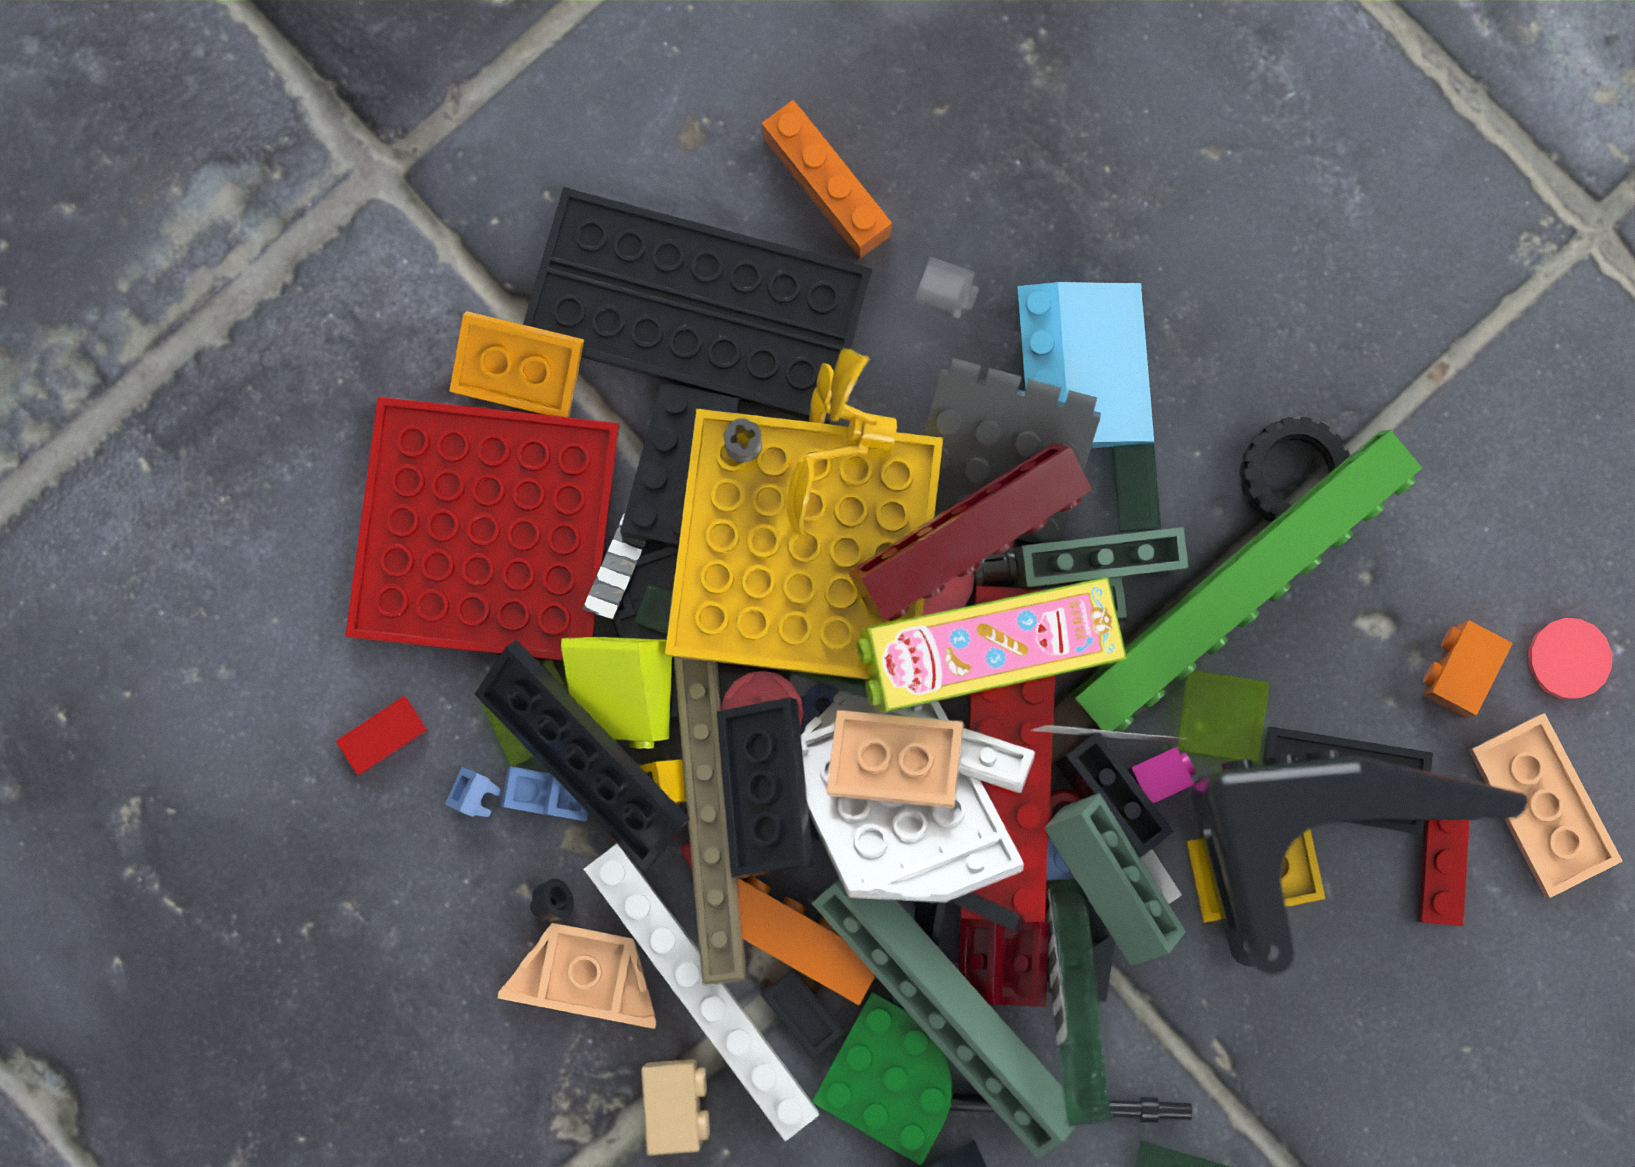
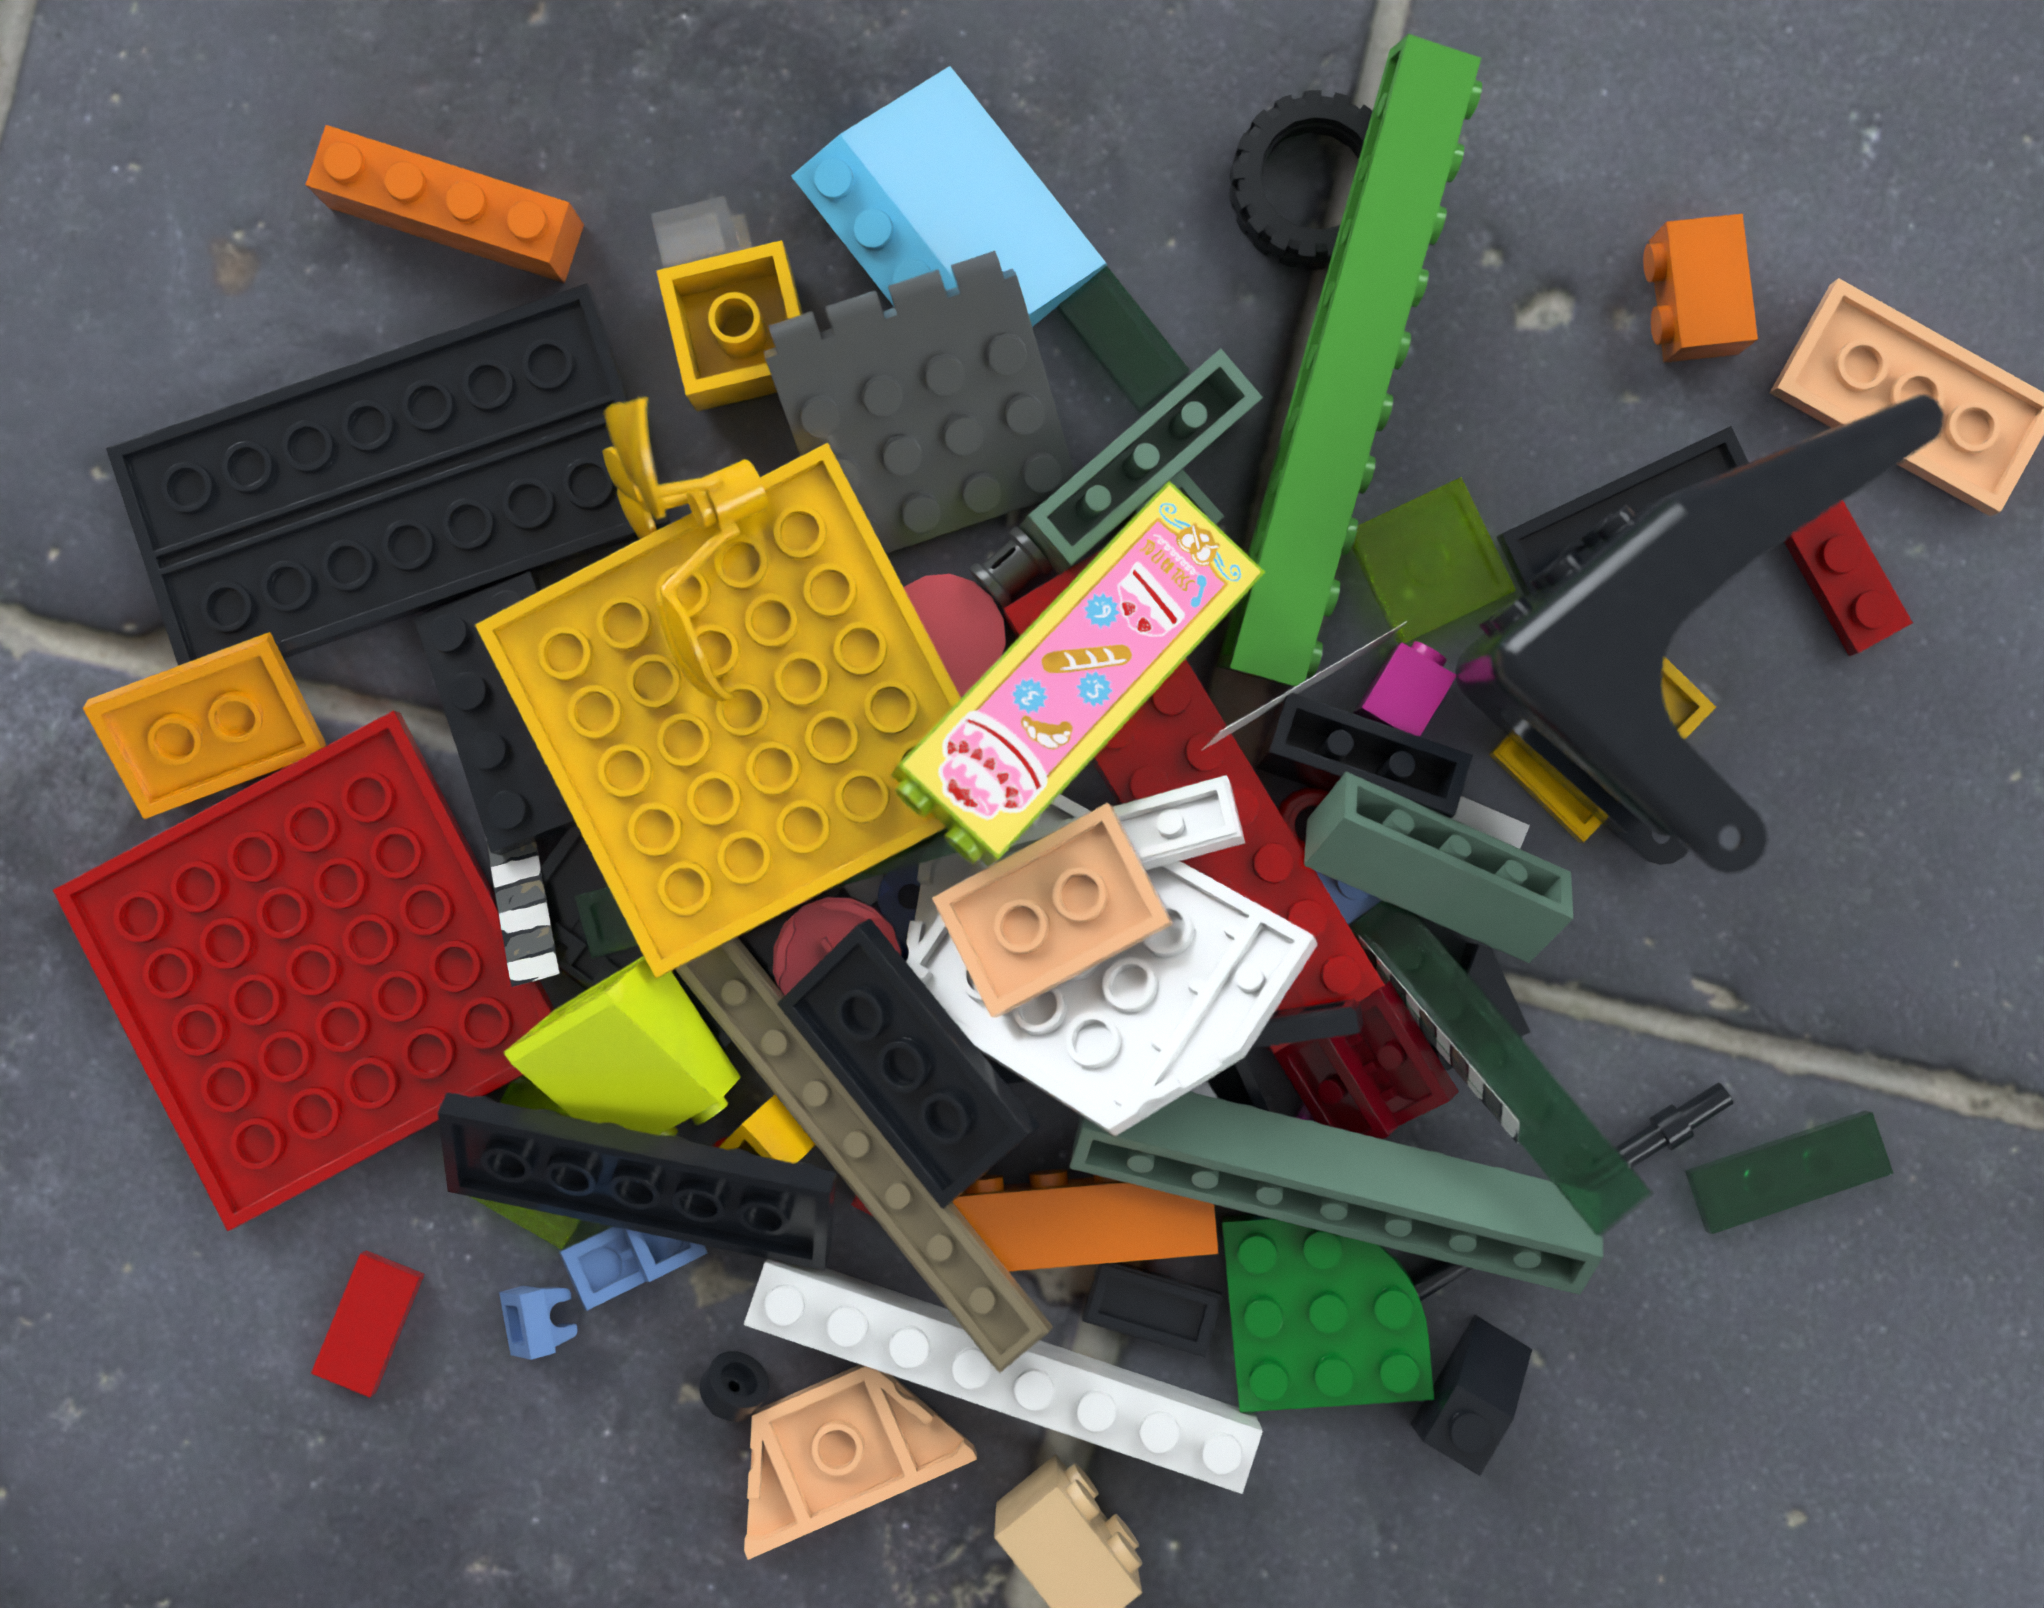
camera: 30 degrees left, 5 degrees up
dark grey bush [724,418,762,463] -> none
dark red brick [848,443,1092,621] -> none
coral tile [1528,618,1612,700] -> none
none -> yellow brick [656,240,803,412]

